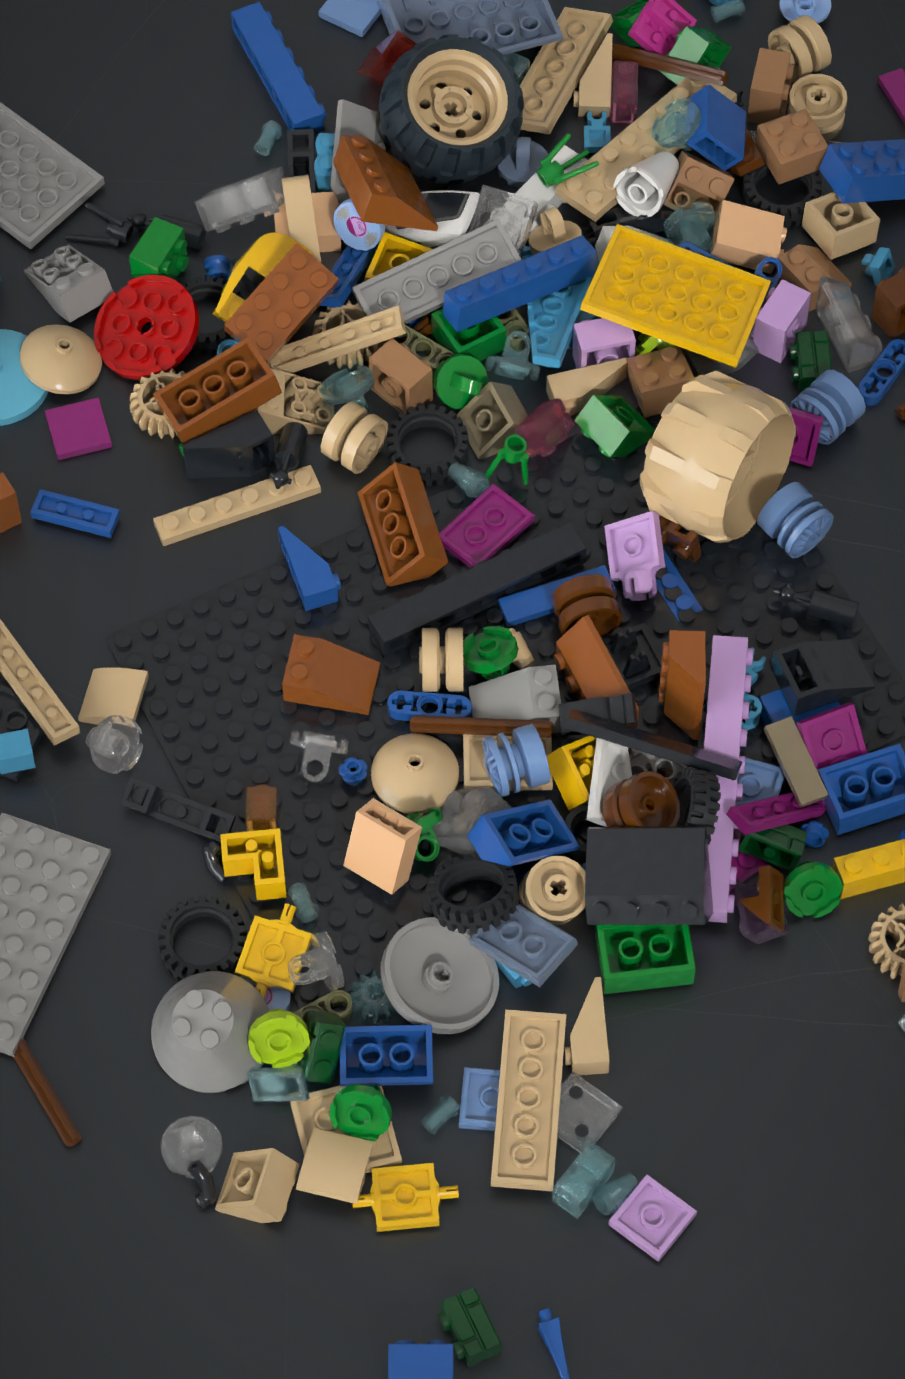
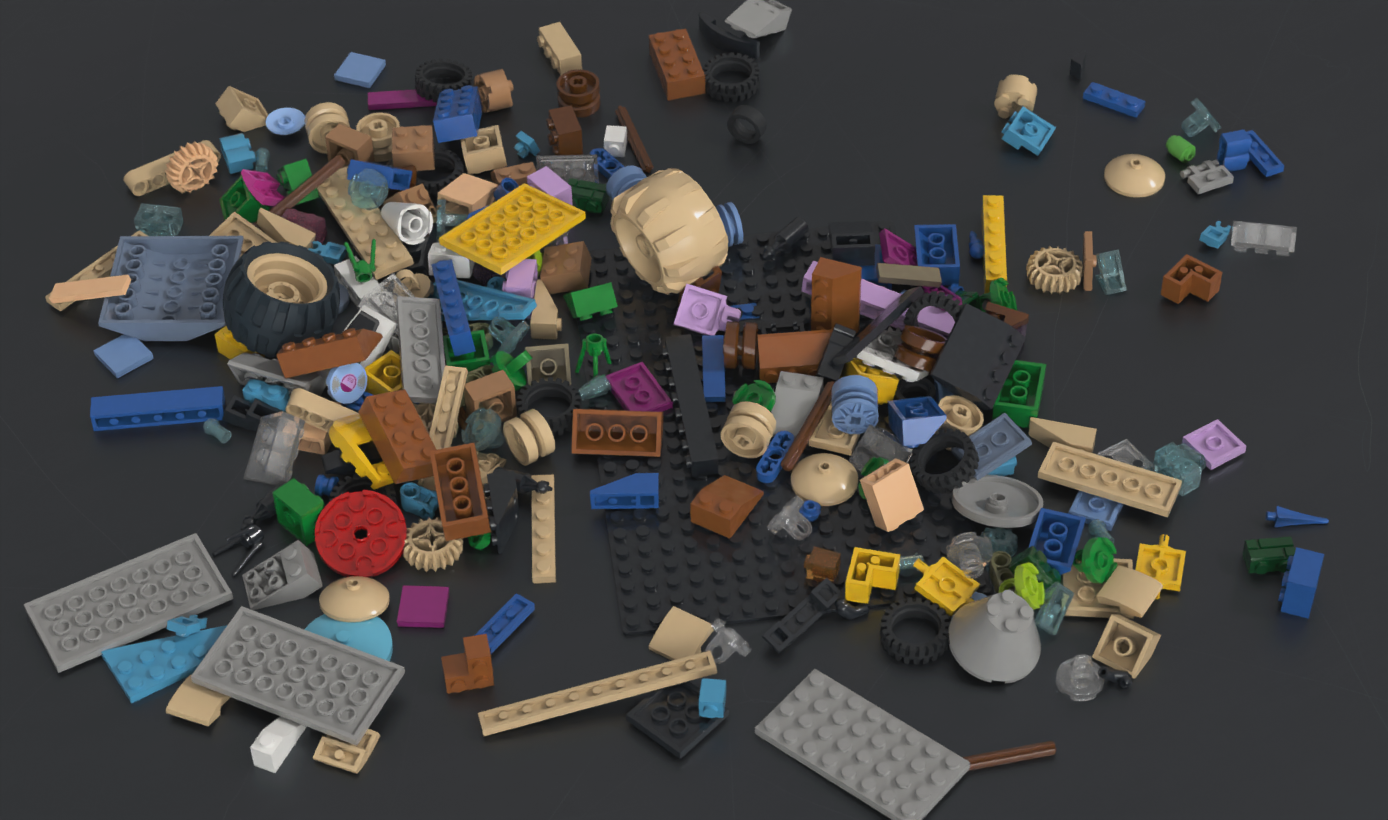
camera: 70 degrees left, 15 degrees down
clear red slope [357,30,417,88] -> none
clear pink brick [515,398,574,457] -> none

